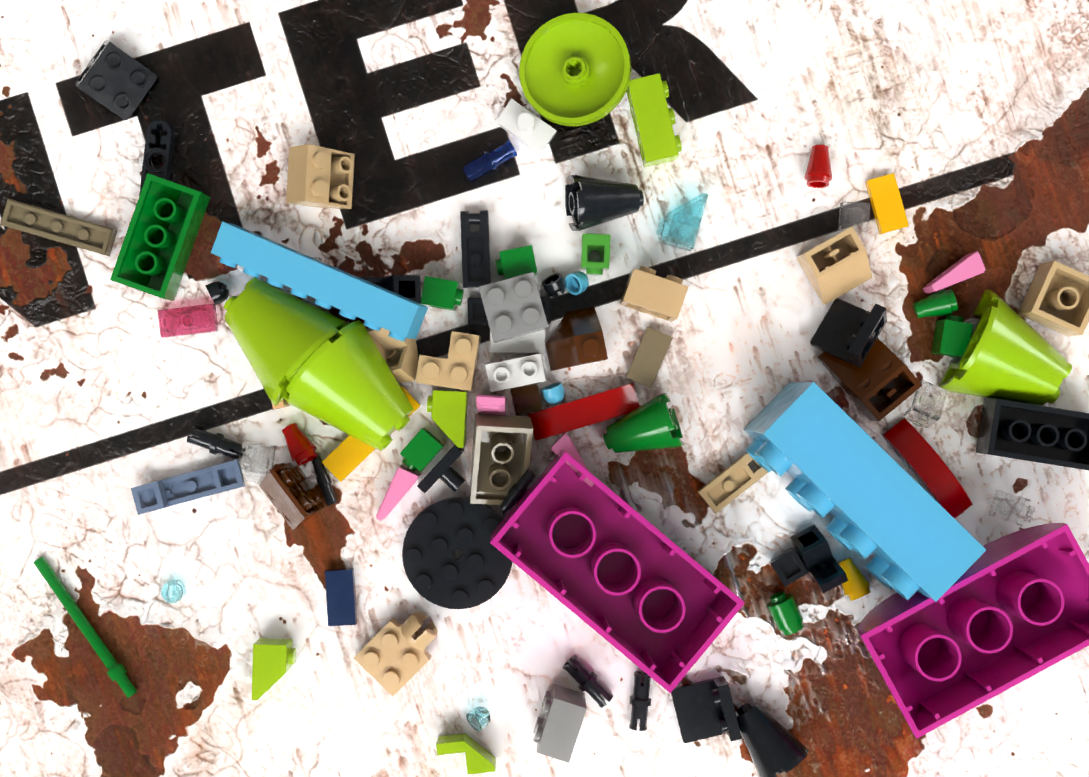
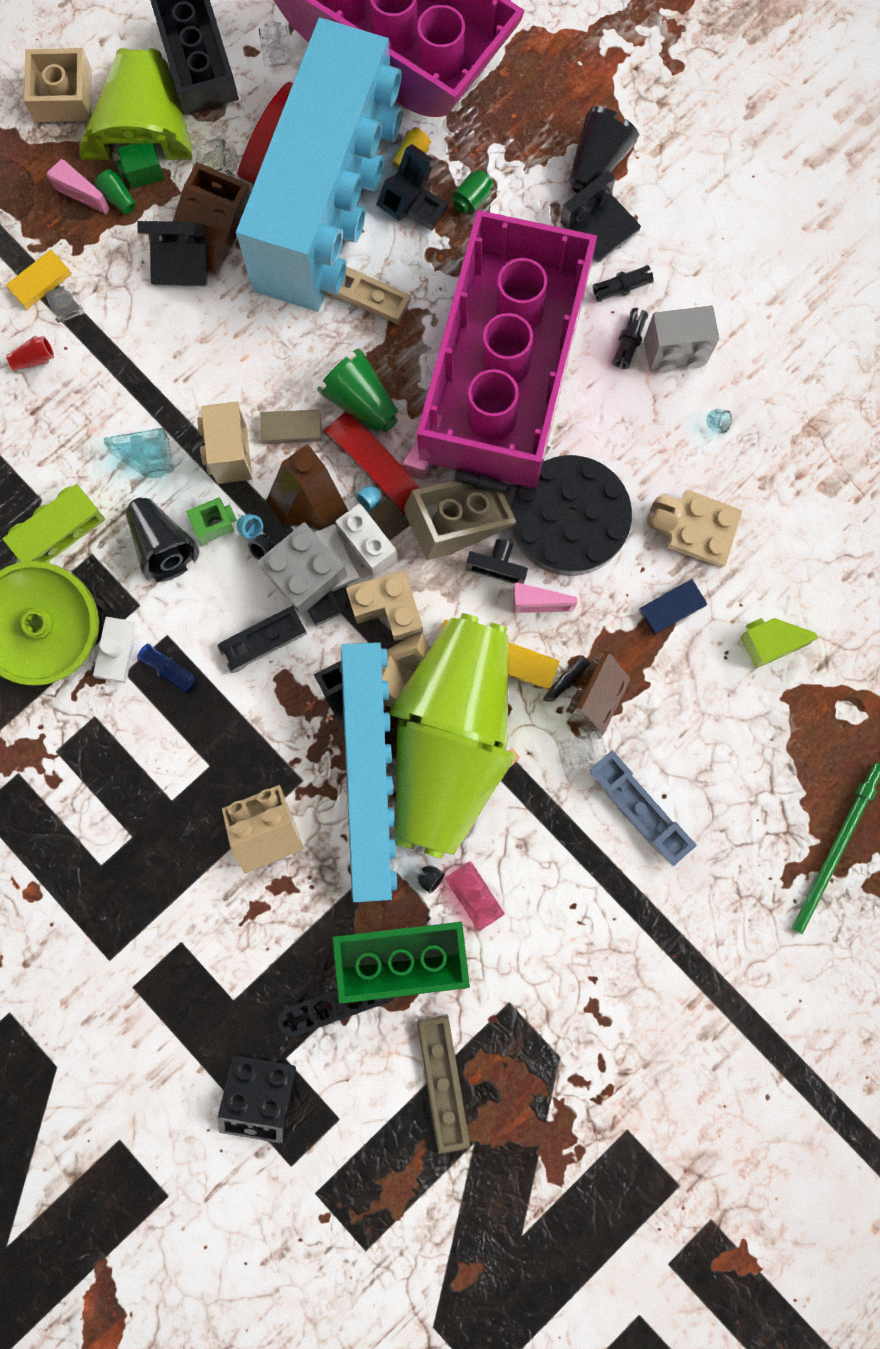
camera: 120 degrees left, 10 degrees down
clear light blue hinge [161,580,186,603] -> none
black pin [187,426,246,462] -> none
red cone [282,423,318,466] -> none
green brick [400,427,445,472] -> none
green brick [420,276,464,311] -> none
lime slope [427,390,468,448] -> none
lime slope [436,733,496,774] -> none
bright pink slope [476,394,507,415] -> none
green brick [495,245,538,279] -> none
tan slope [796,226,872,305] -> none

